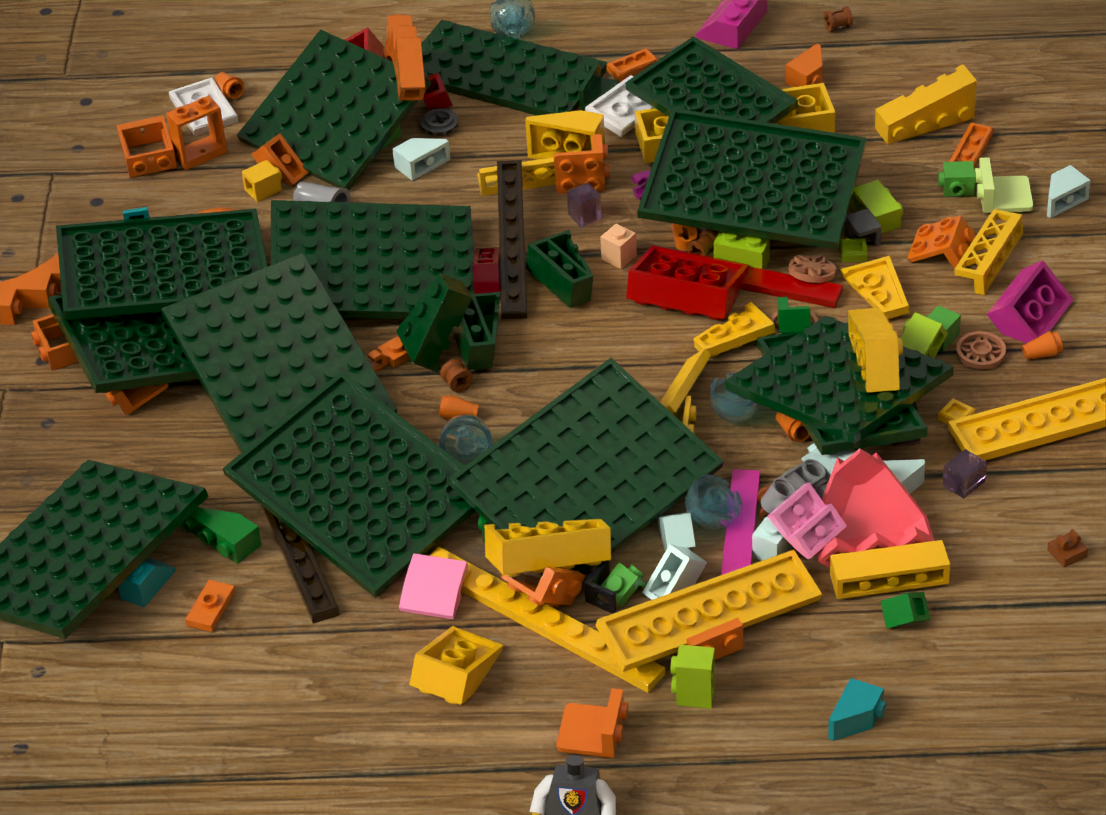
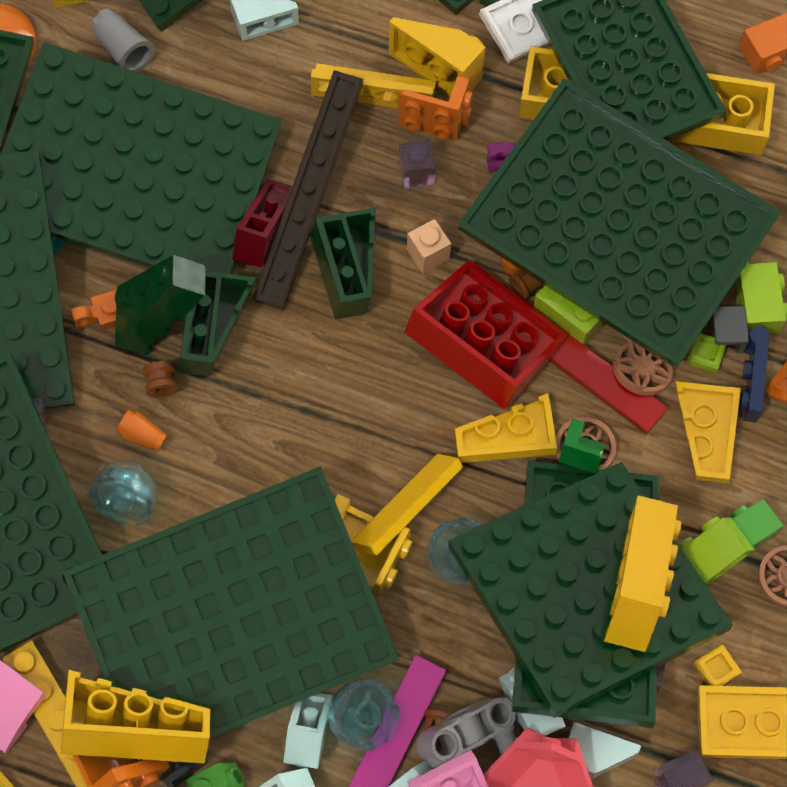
camera: 15 degrees right, 25 degrees up
none -> dark blue plate [739,326,769,423]

